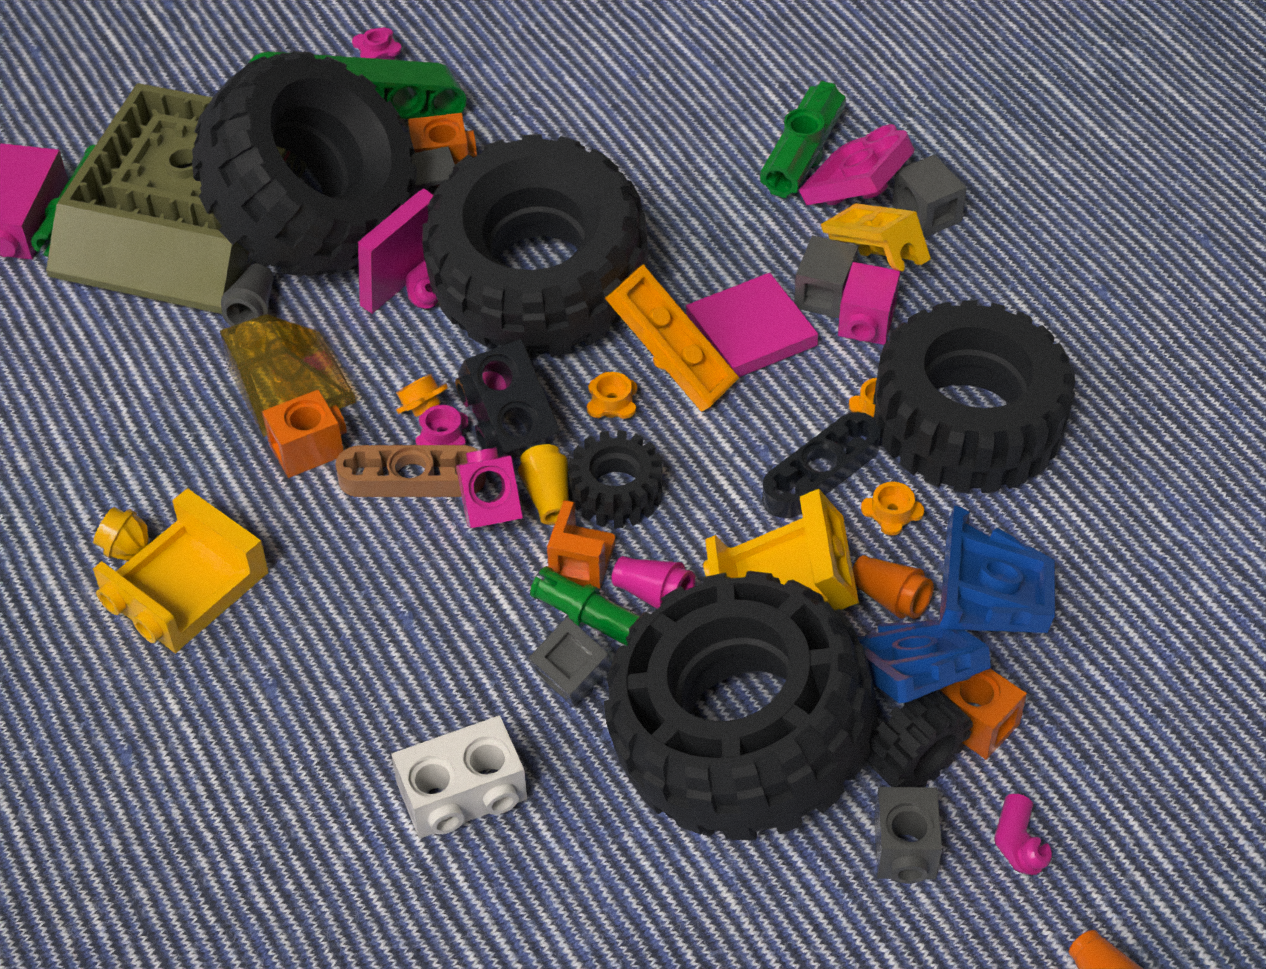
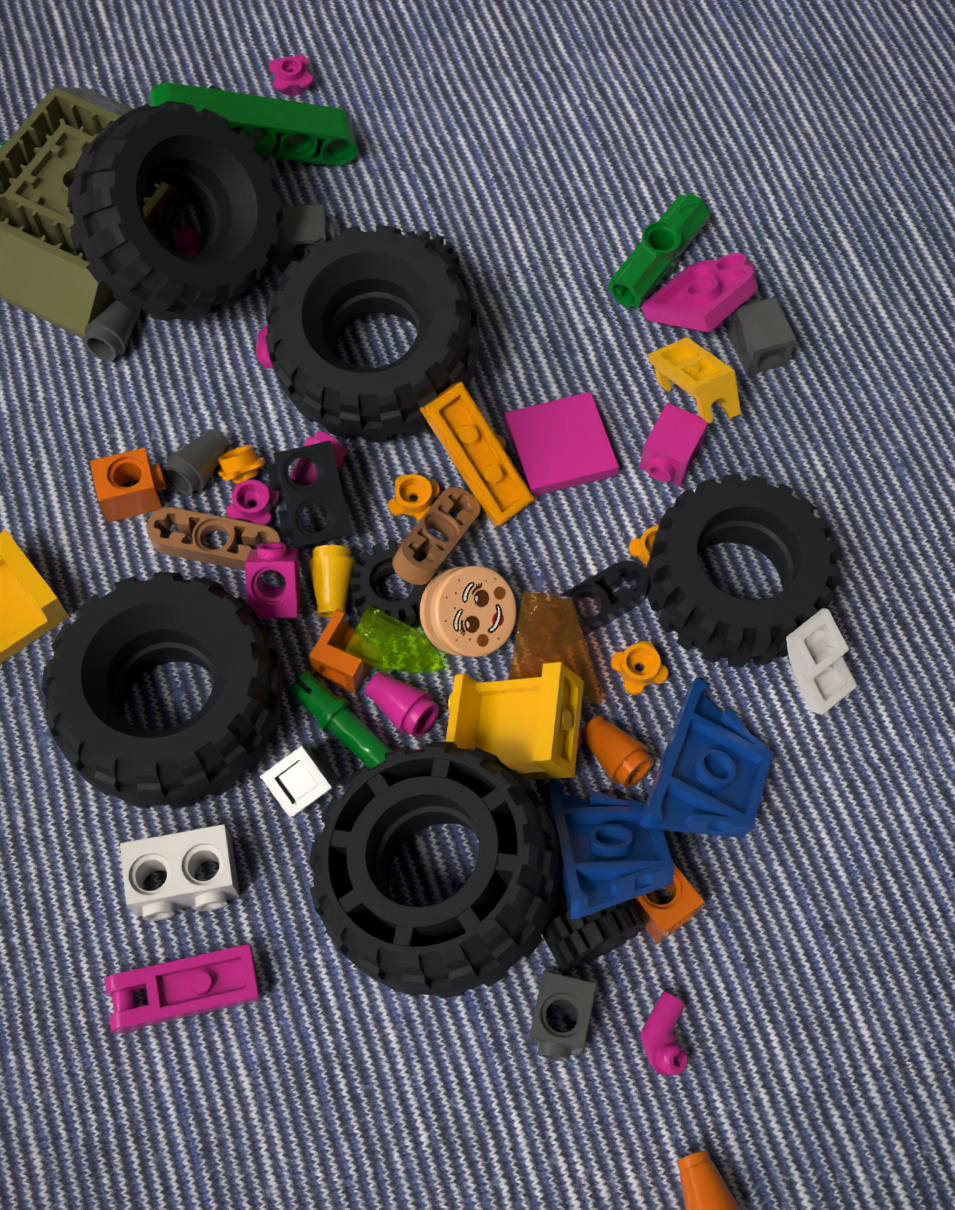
camera: 10 degrees right, 15 degrees up
clear yellow slope [220,314,356,437] -> none
dark pink tile [358,188,433,314] -> none
orange brick [408,113,477,164] -> none
dark grey brick [794,235,858,318] -> none
none -> black tyre [41,572,284,809]
none -> dark pink plate [104,944,261,1034]
none -> dark grey cone [163,429,230,495]
none -> clear neon green plate [344,605,444,674]
none -> medium nougat beam [392,487,480,585]
none -> light nougat head [420,566,517,657]
none -> clear orange wing [509,589,602,704]
none -> white slope [786,608,857,715]

